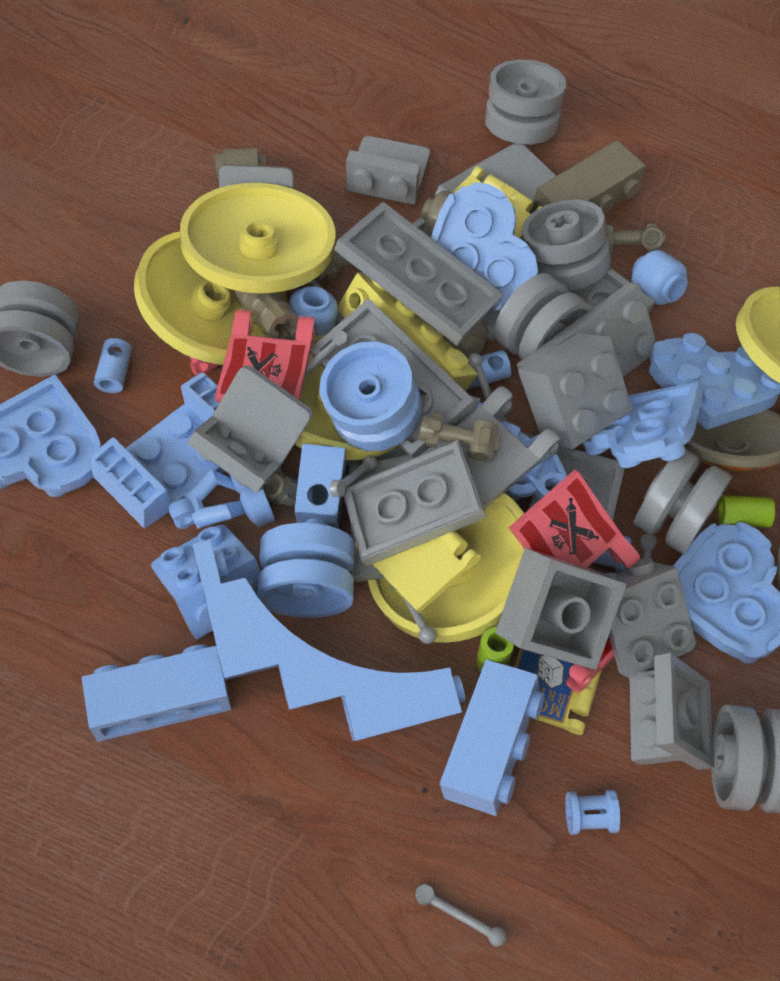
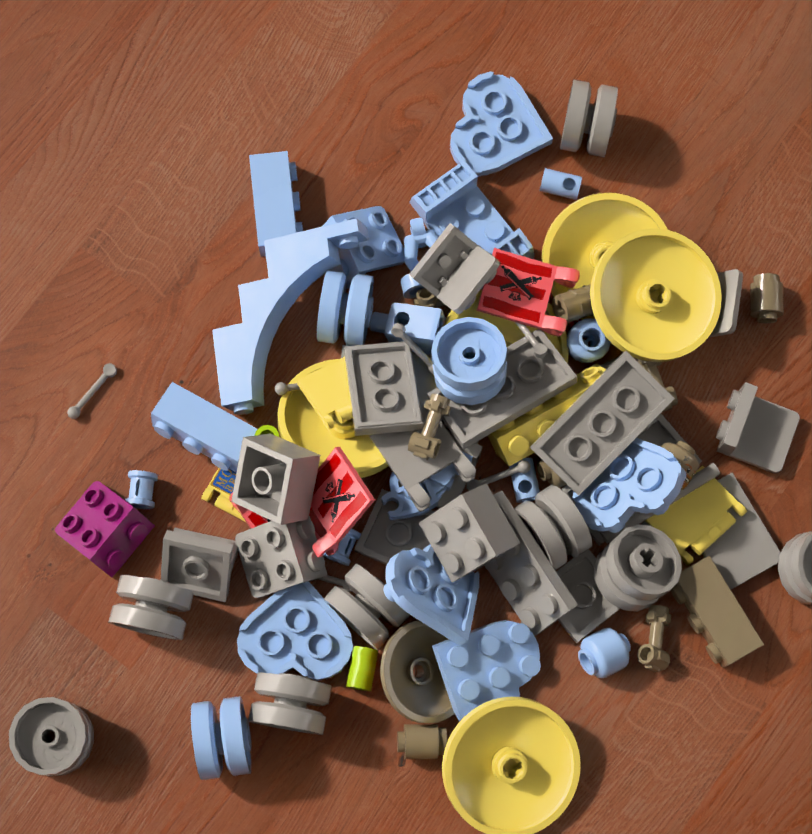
camera: 100 degrees right, 15 degrees up
none -> magenta bracket [55,481,155,578]

